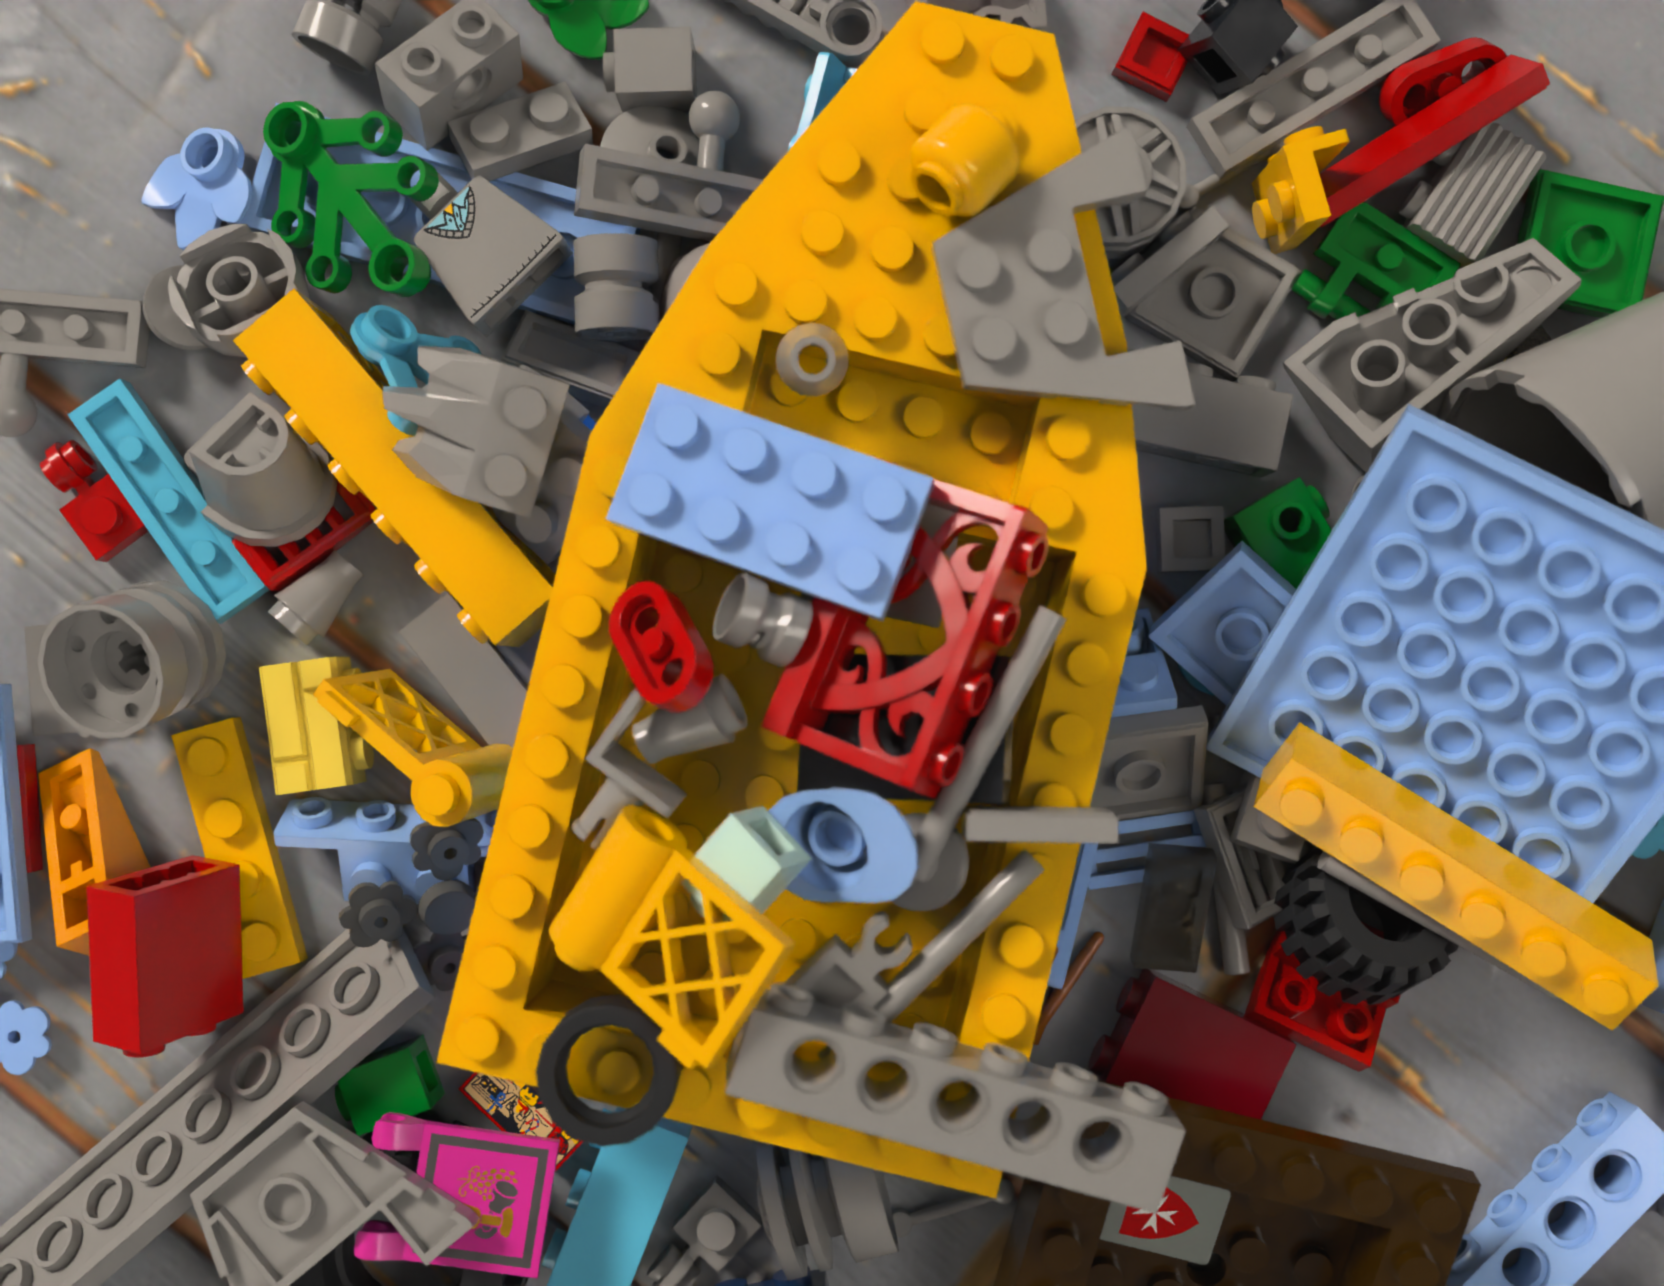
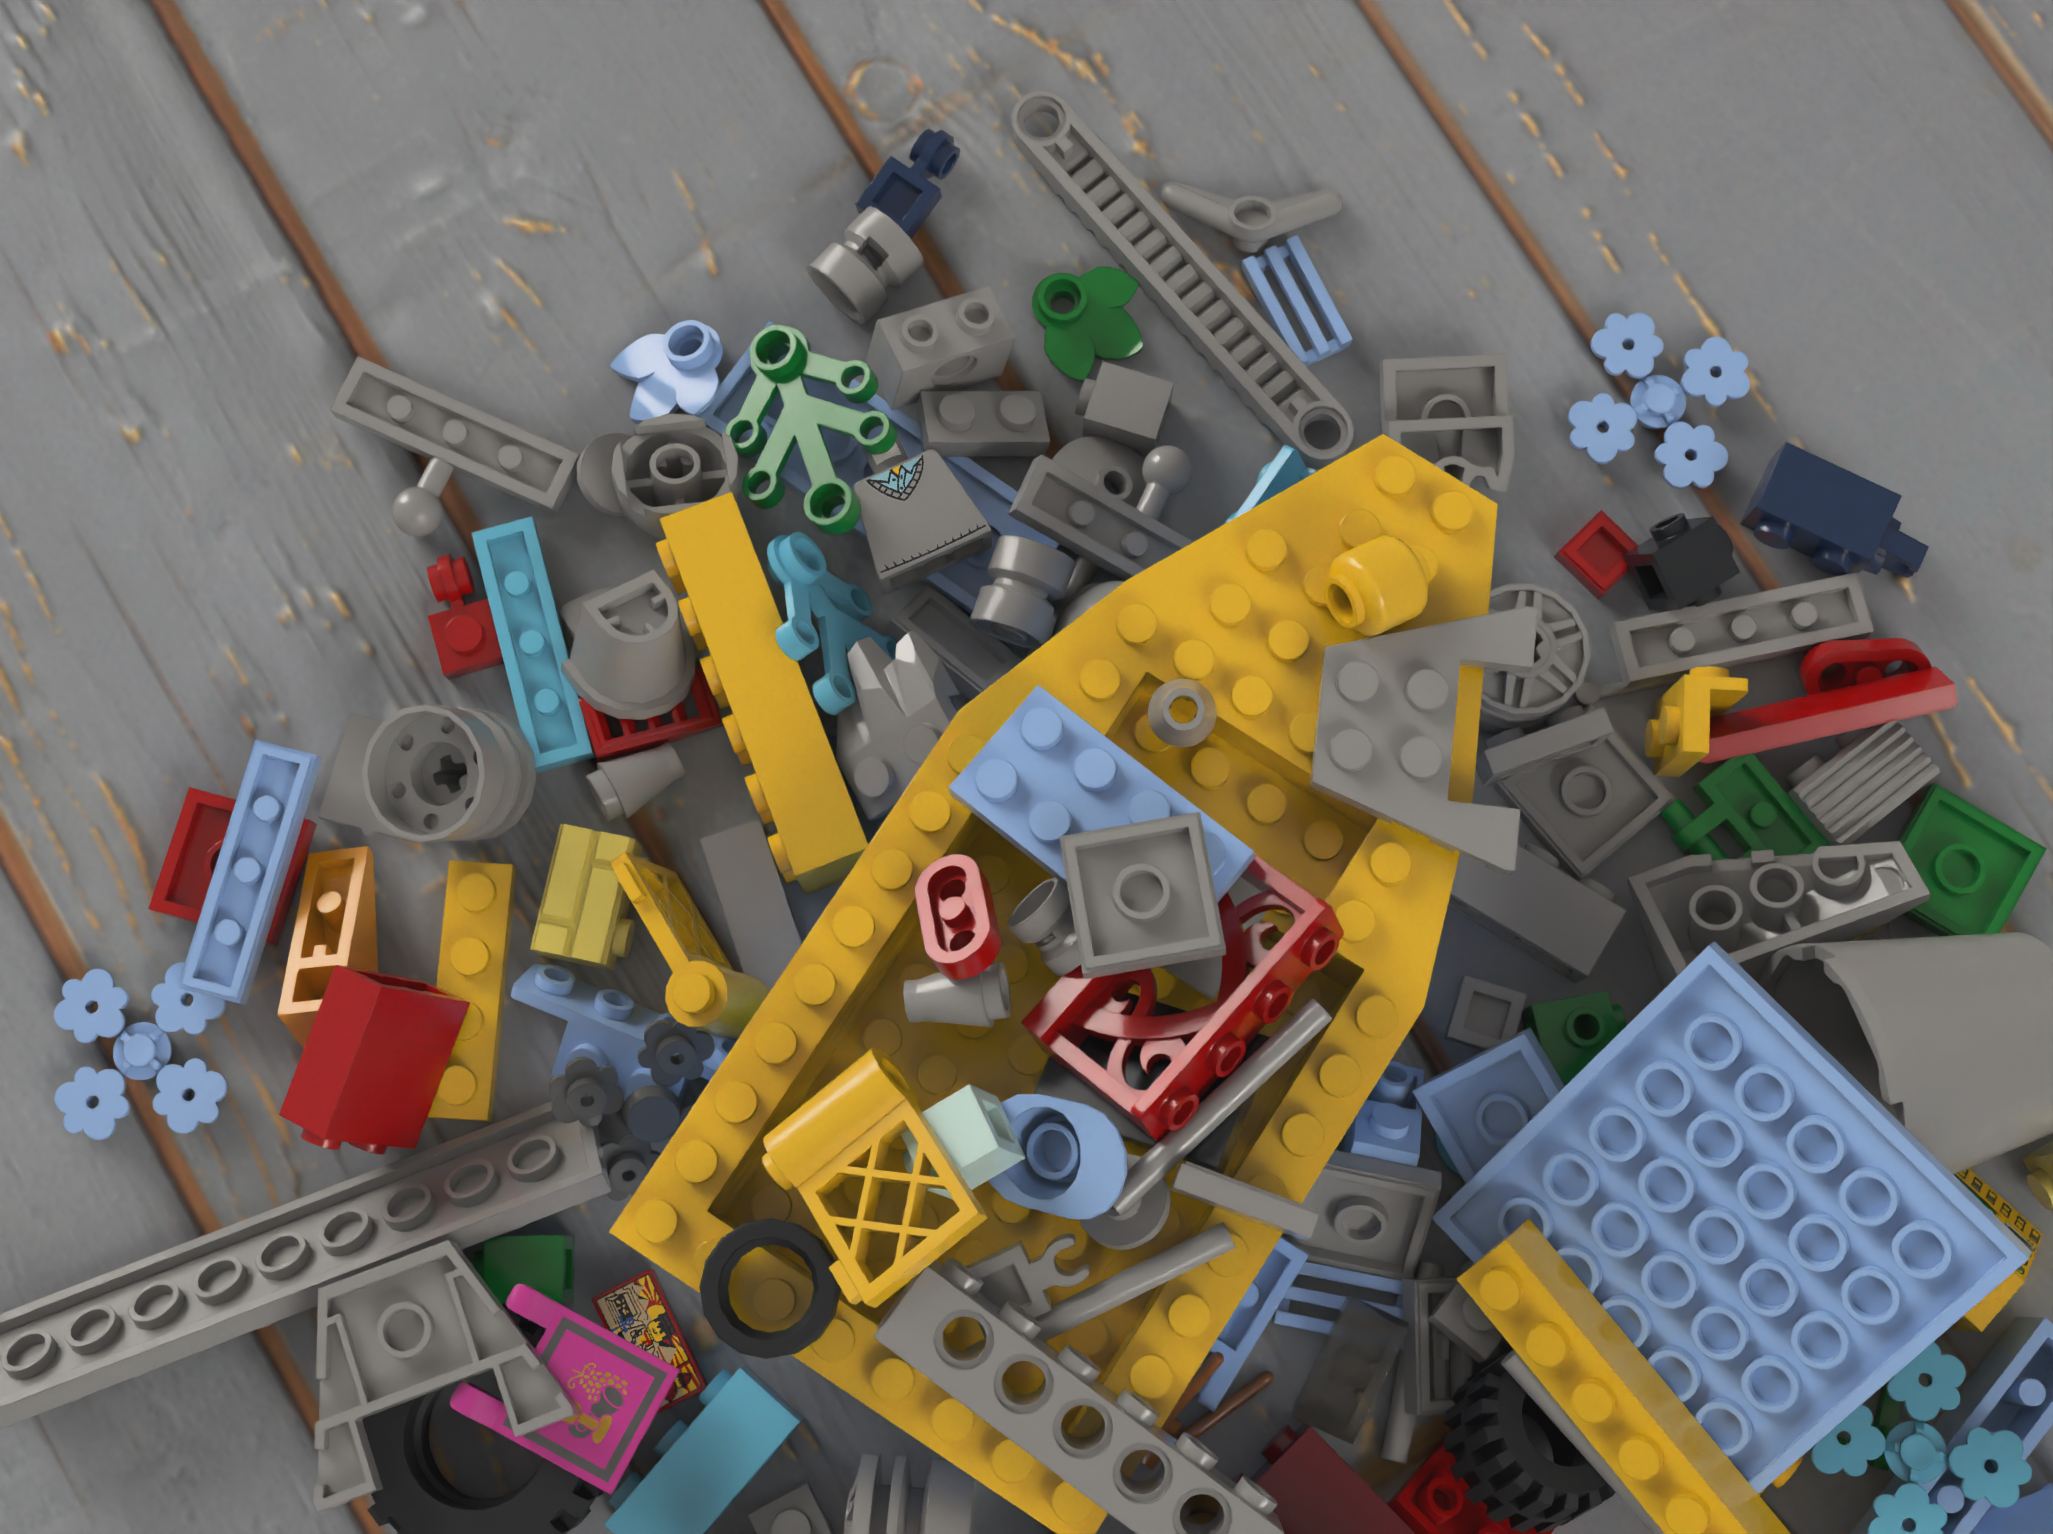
camera: 15 degrees right, 10 degrees down
light grey plate [382,346,570,518] -> none
light grey bracket [572,689,687,850] -> none
none -> light grey tile [1059,812,1226,980]

